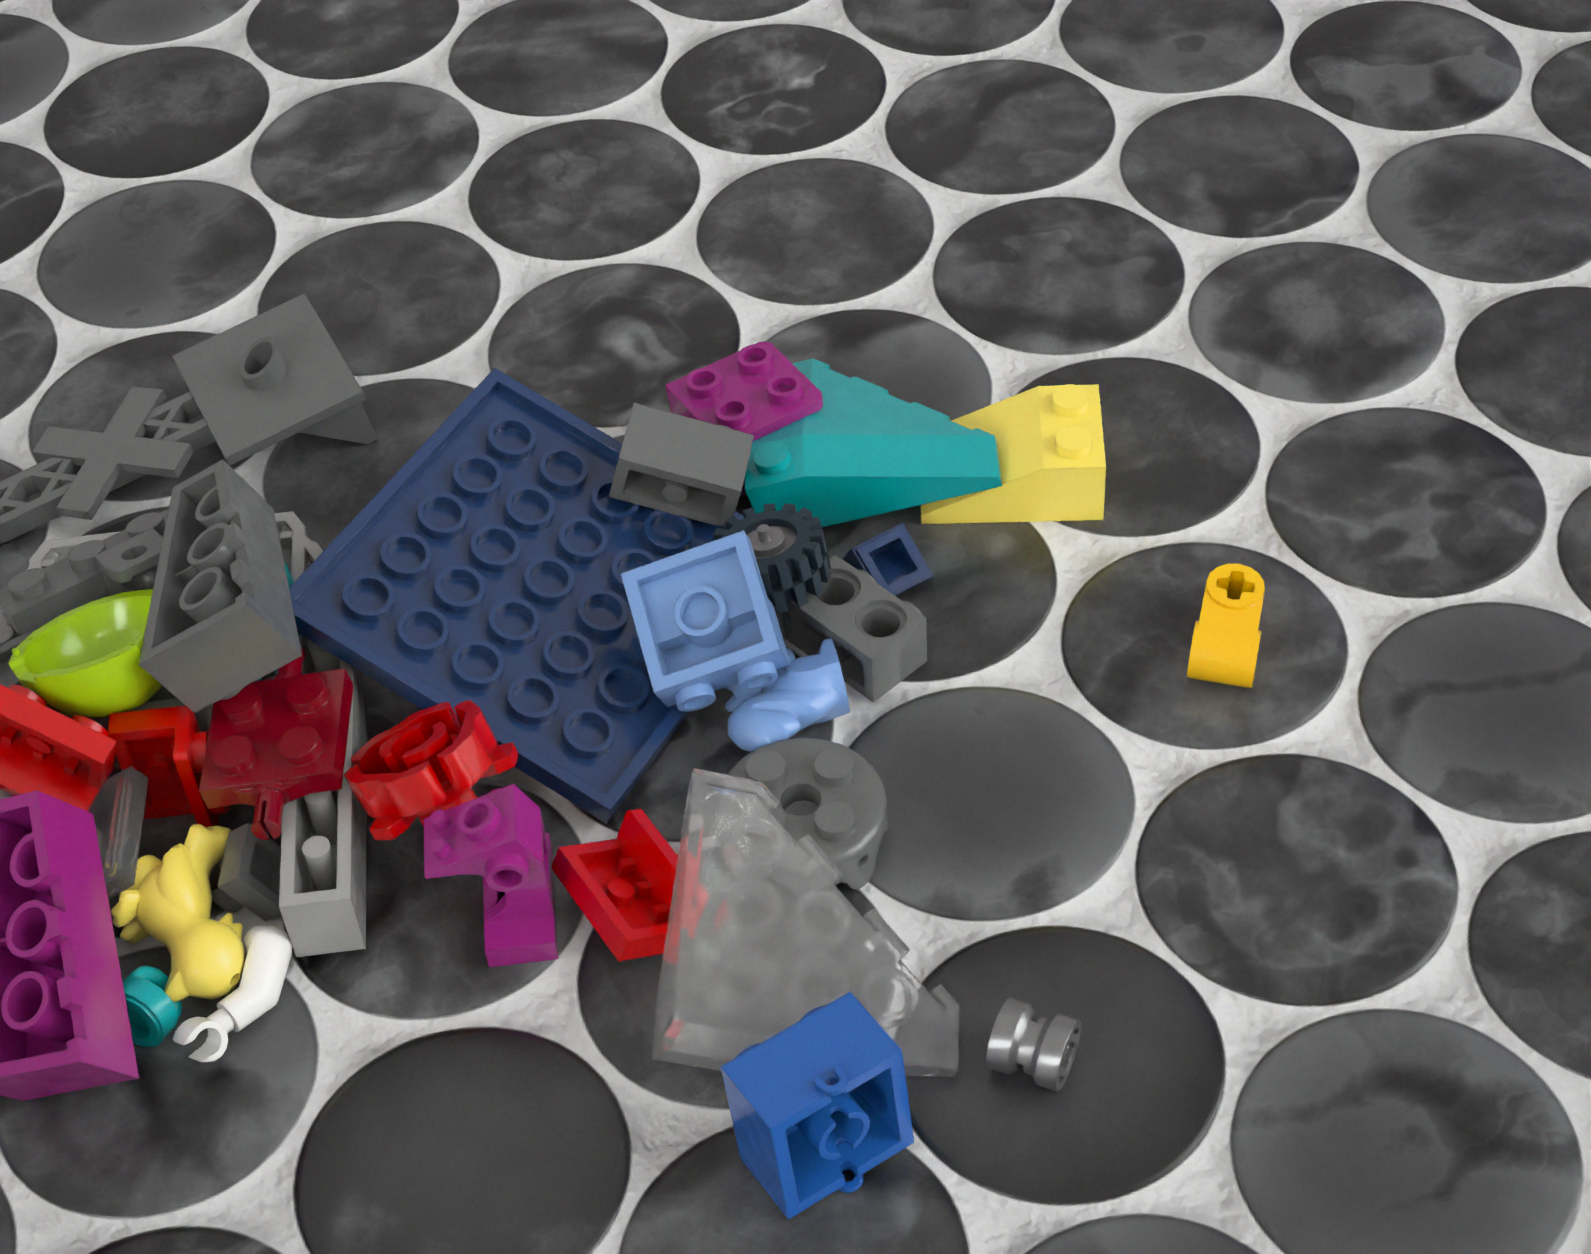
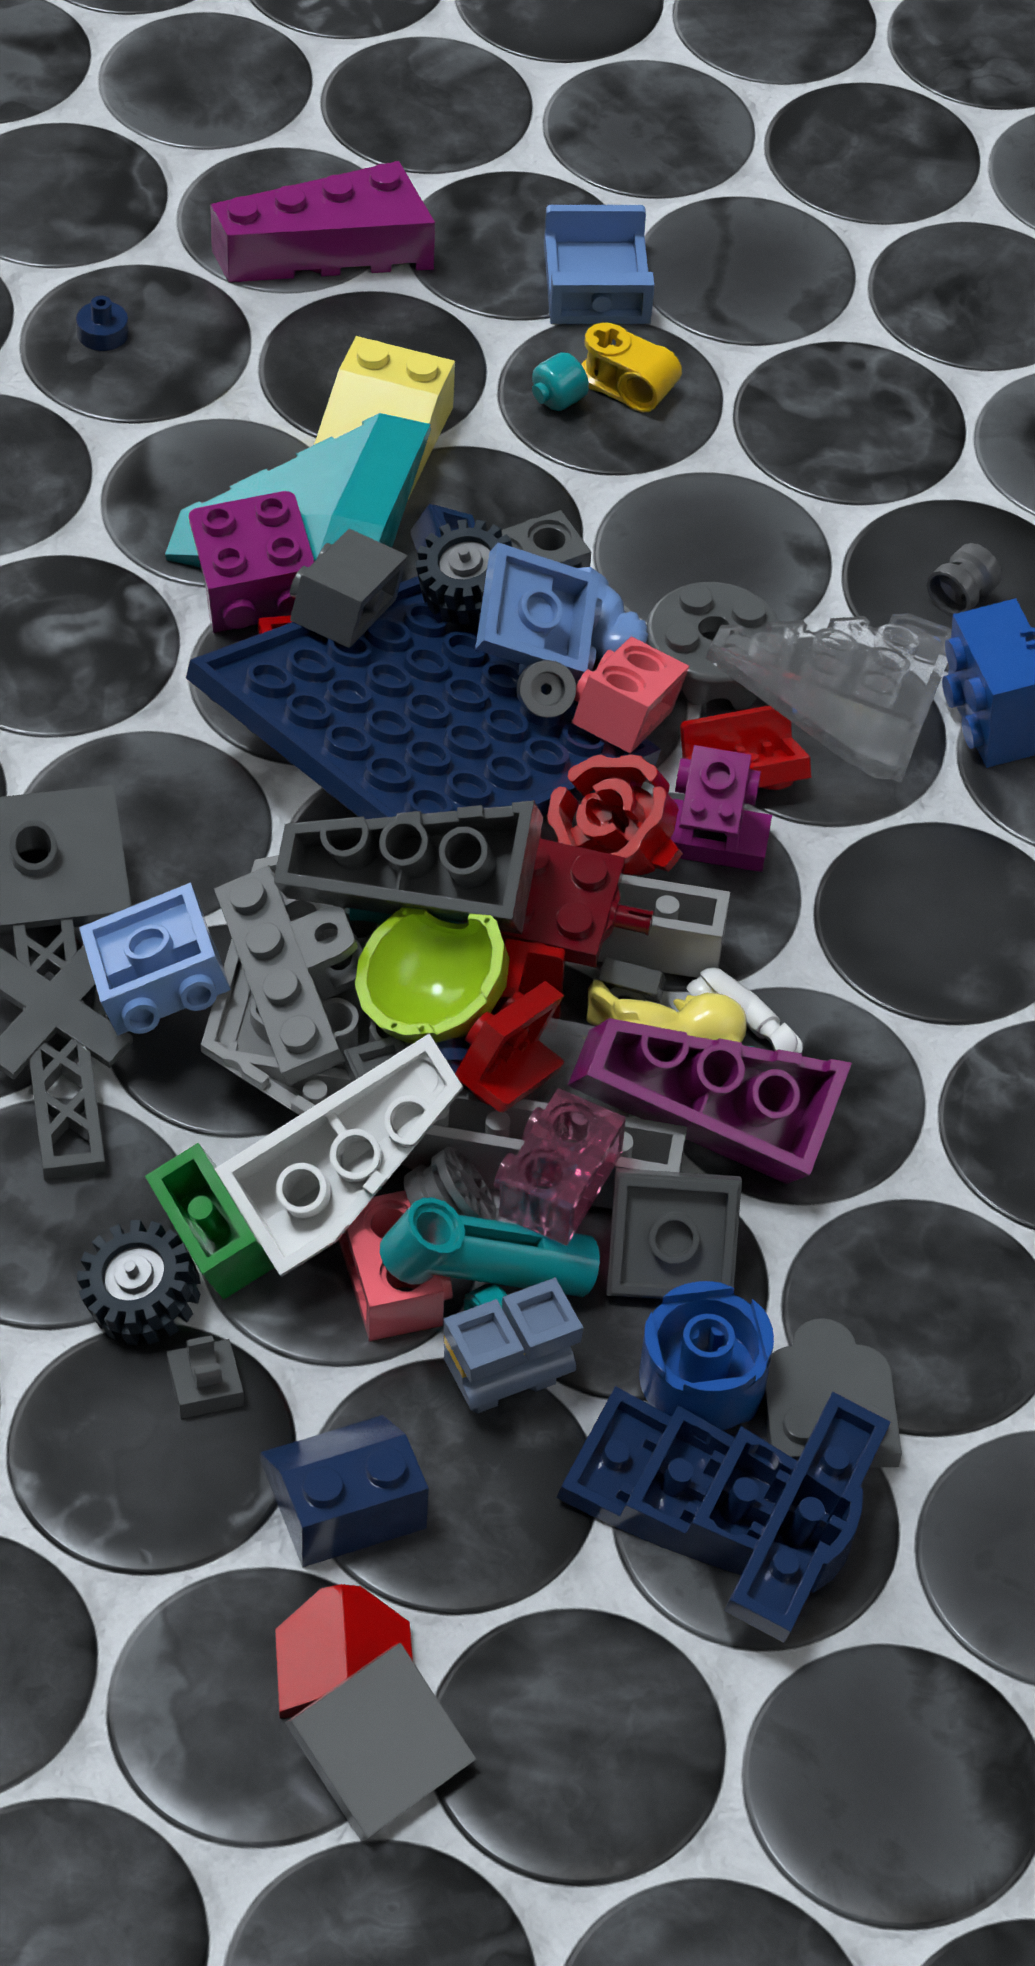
camera: 80 degrees left, 5 degrees up
none -> dark blue tile [76,296,128,351]
none -> medium blue plate [79,883,231,1036]
none -> magenta wedge [210,161,435,282]
none -> dark grey tile [517,660,576,718]
none -> teal piece [532,352,589,411]
none -> medium blue panel [544,205,654,324]
none -> coral brick [571,636,690,754]

